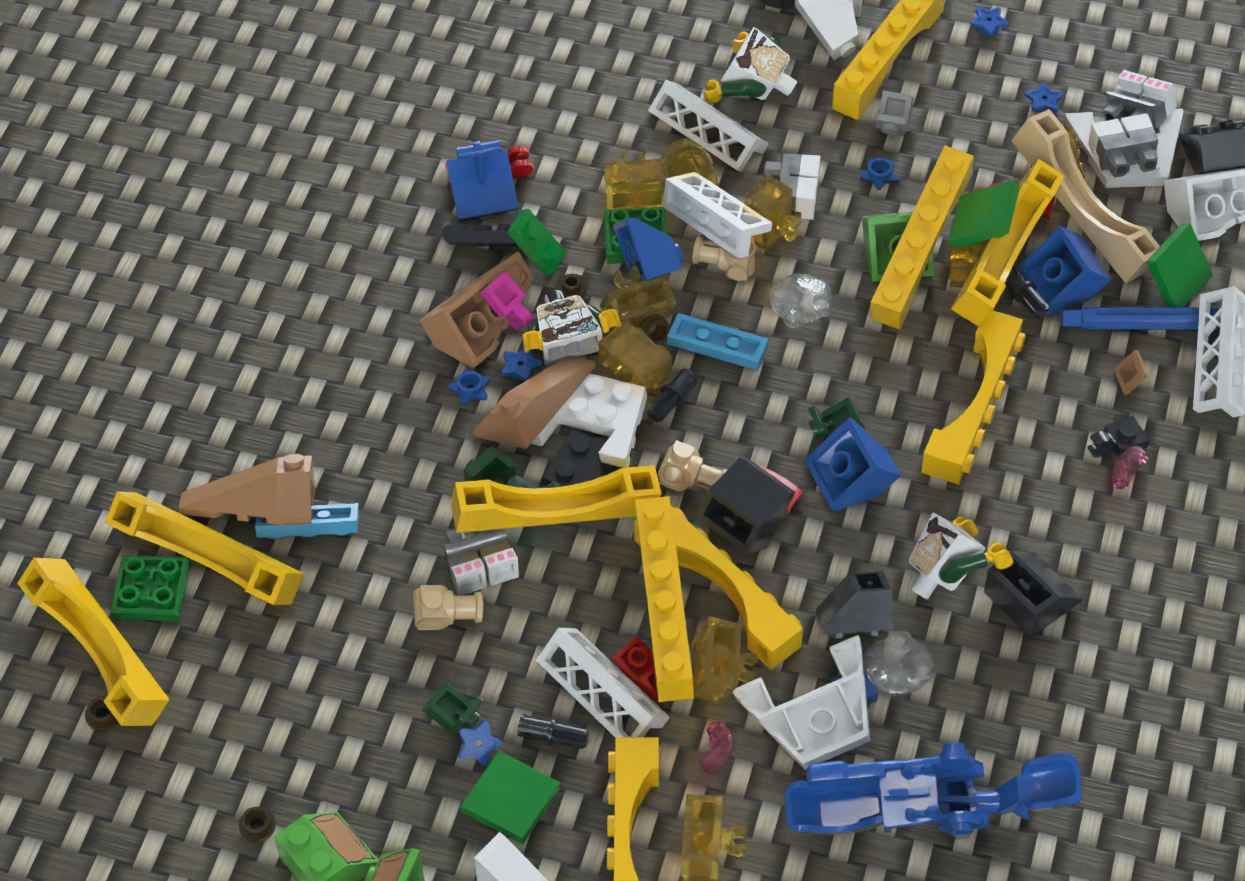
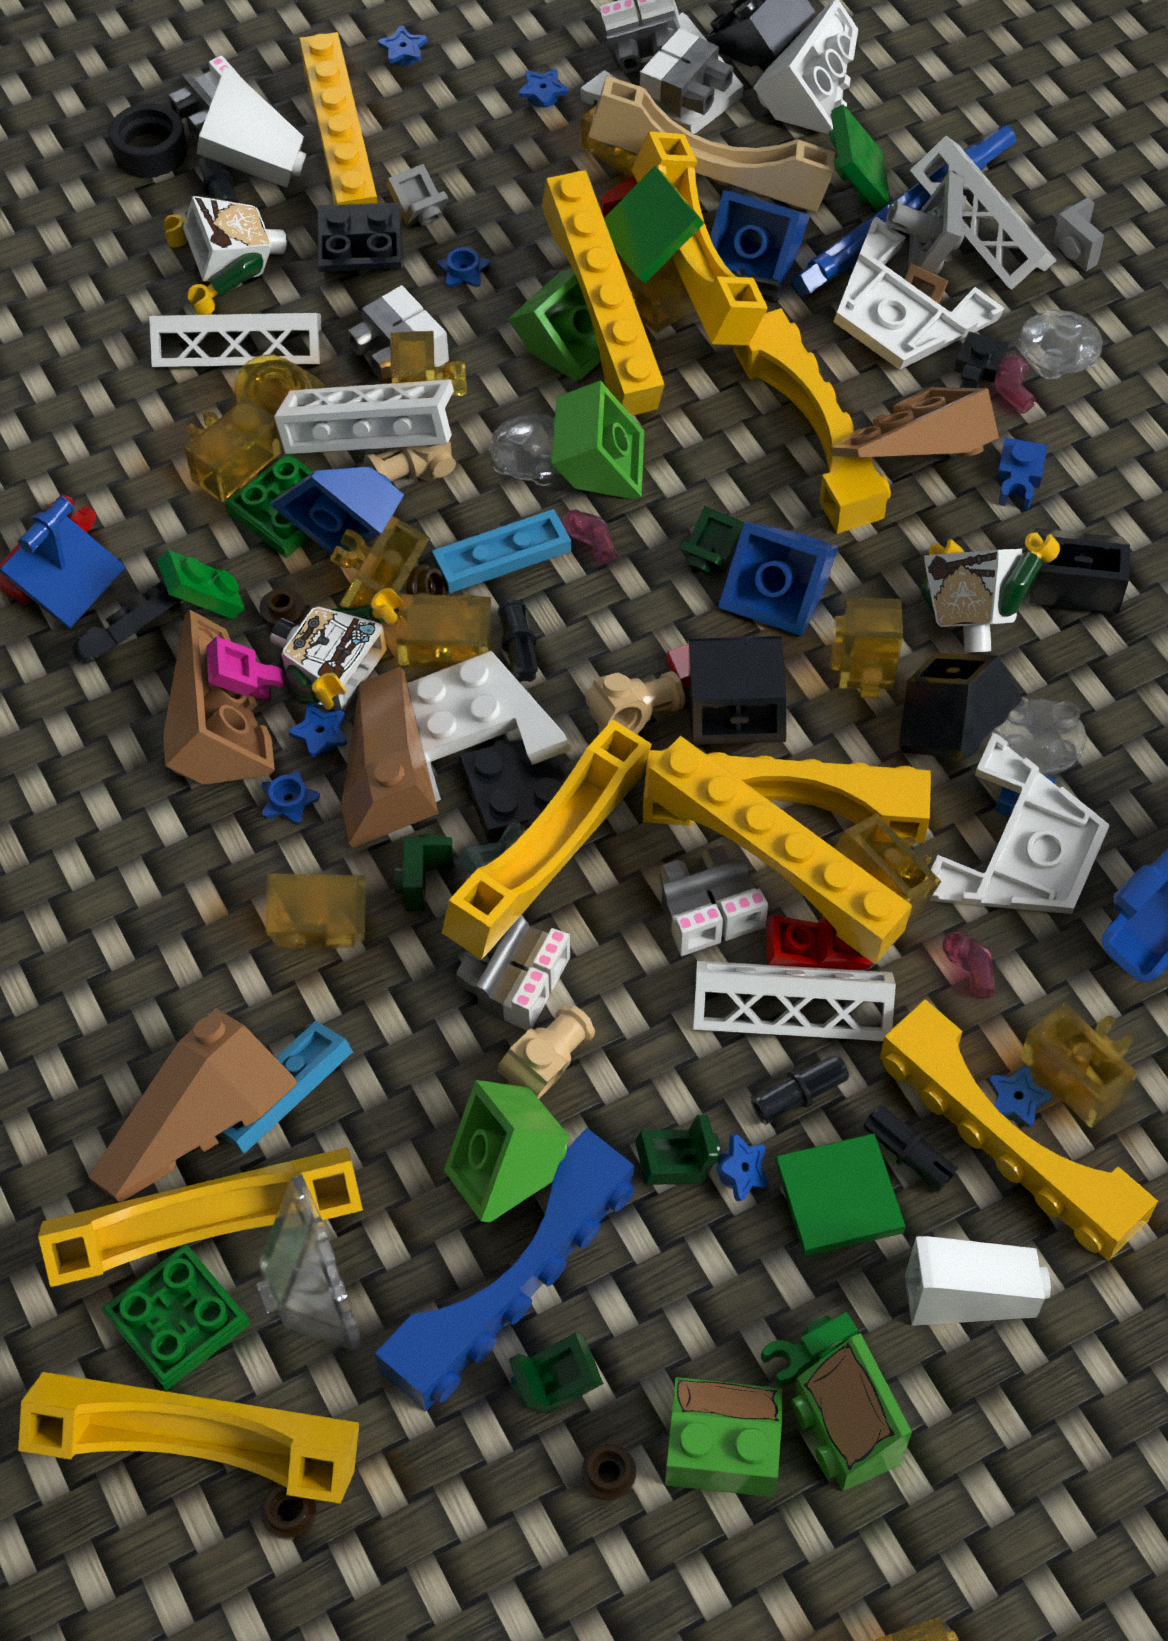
camera: 45 degrees left, 5 degrees up
none -> black axle [198,156,239,203]
none -> clear wedge [256,1174,362,1351]
none -> clear yellow brick [266,874,366,948]
none -> black slope [318,202,404,272]
none -> blue arch [375,1128,635,1412]
none -> bright green slope [444,1080,569,1222]
none -> dark green bracket [509,1333,604,1414]
none -> bright green slope [550,380,644,500]
none -> clear pink arm [562,509,618,564]
none -> hips [660,845,768,956]
none -> green plate [761,1312,858,1387]
none -> medium nougat wedge [830,387,999,457]
none -> clear yellow brick [830,598,903,698]
none -> white wing [833,217,1004,370]
none -> black axle [863,1105,959,1193]
none -> light grey plate [885,171,967,275]
none -> blue plate [988,1066,1053,1127]
none -> blue plate [997,438,1047,510]
none -> clear dish [1019,310,1103,380]

